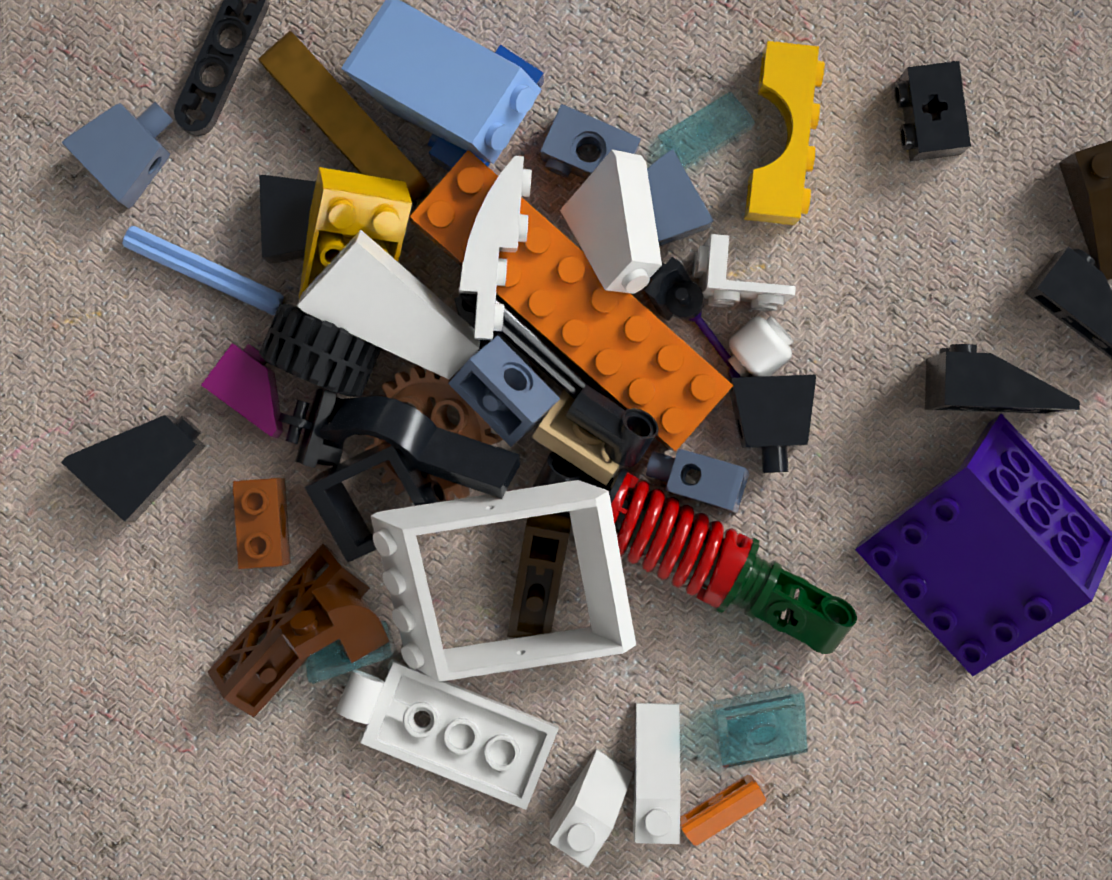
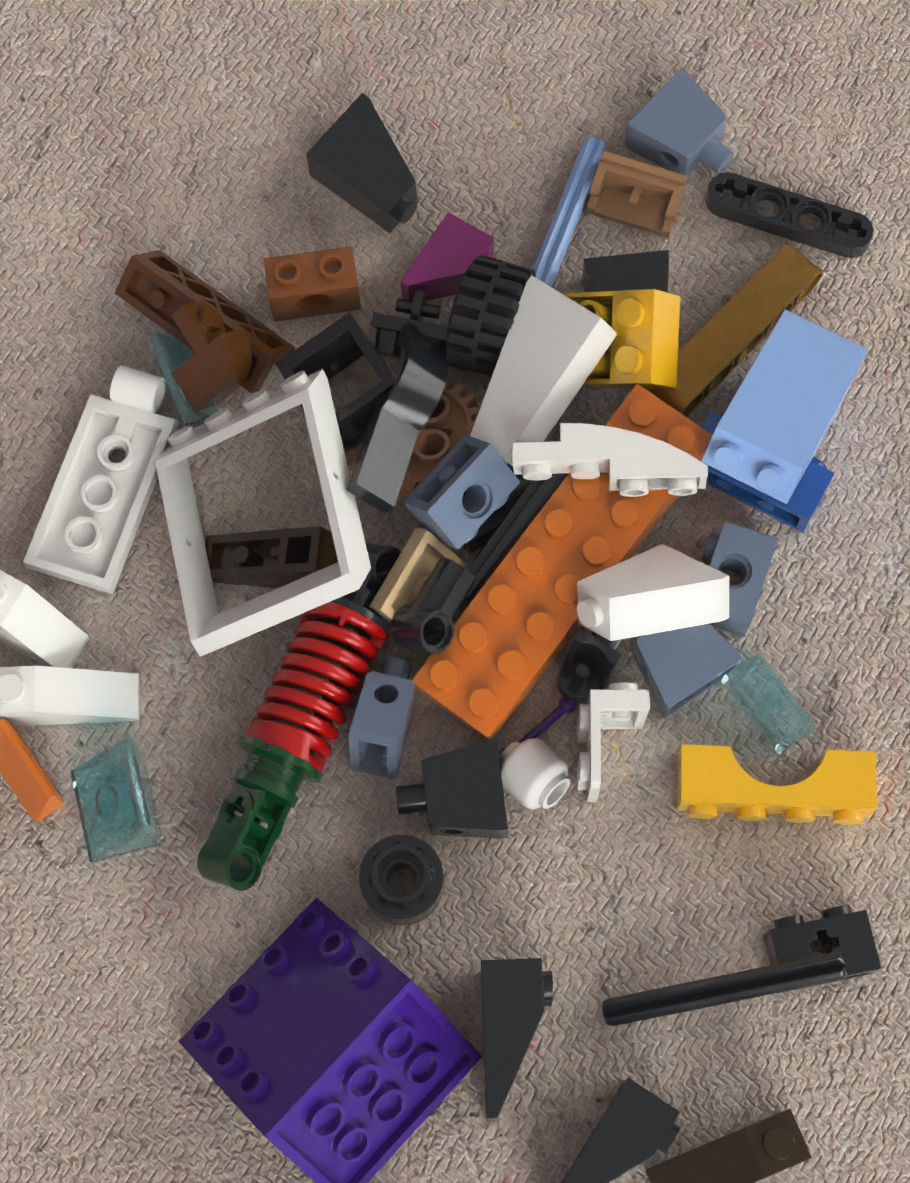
camera: 90 degrees right, 15 degrees down
none -> black piece [359,835,444,925]
none -> medium nougat hinge [586,150,688,238]
none -> black axle [602,952,847,1026]

